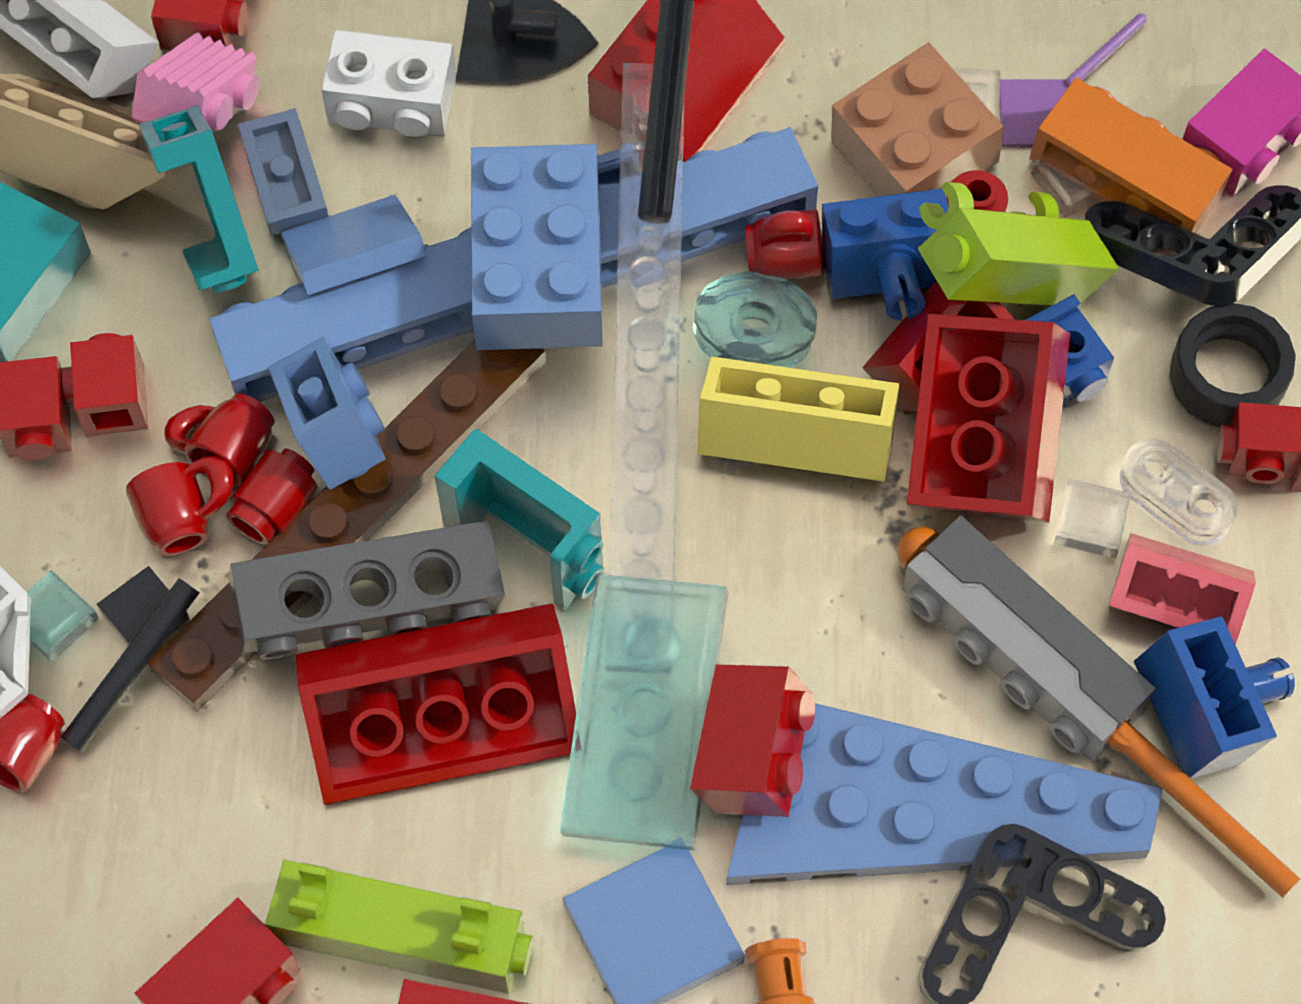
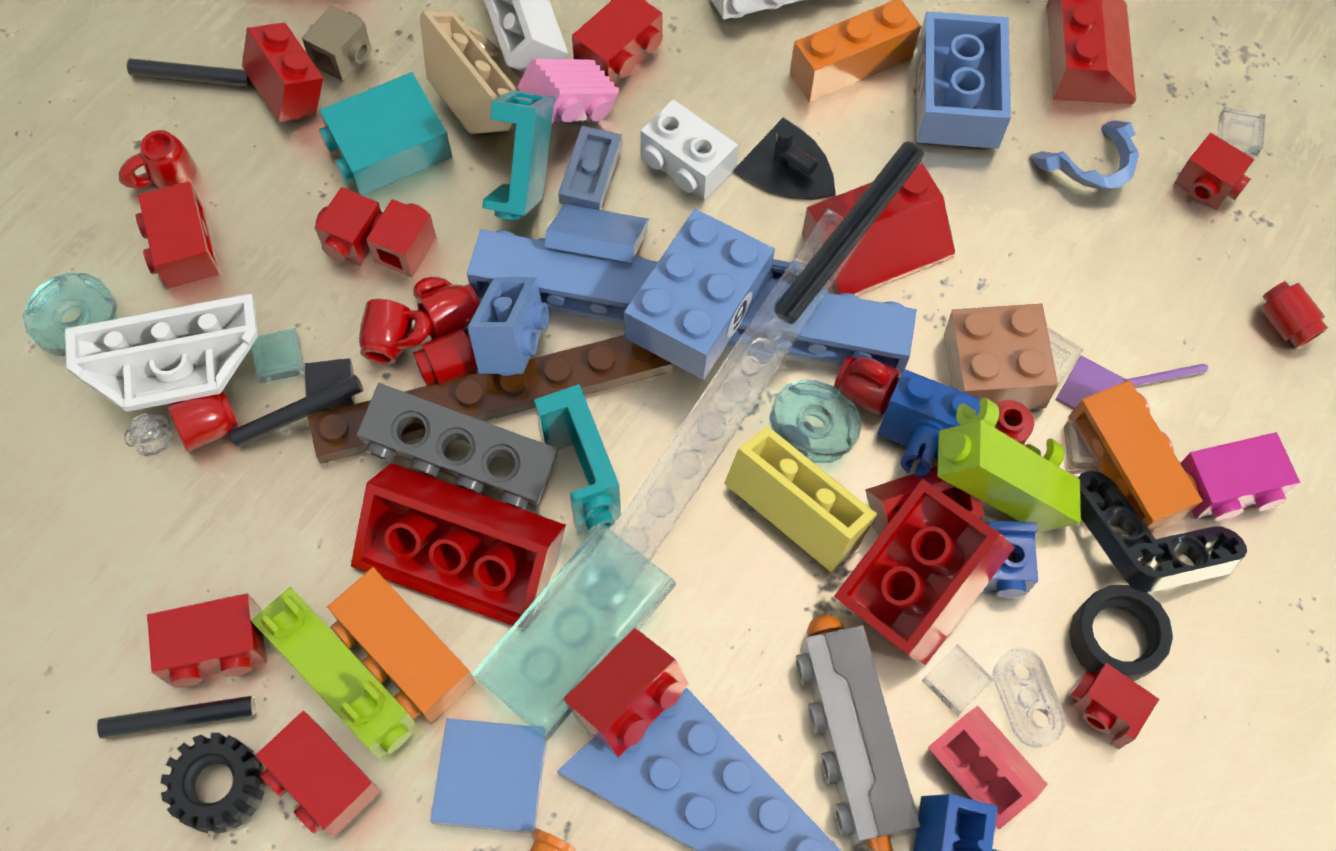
camera: 30 degrees right, 0 degrees up
none -> orange brick [327,567,476,724]

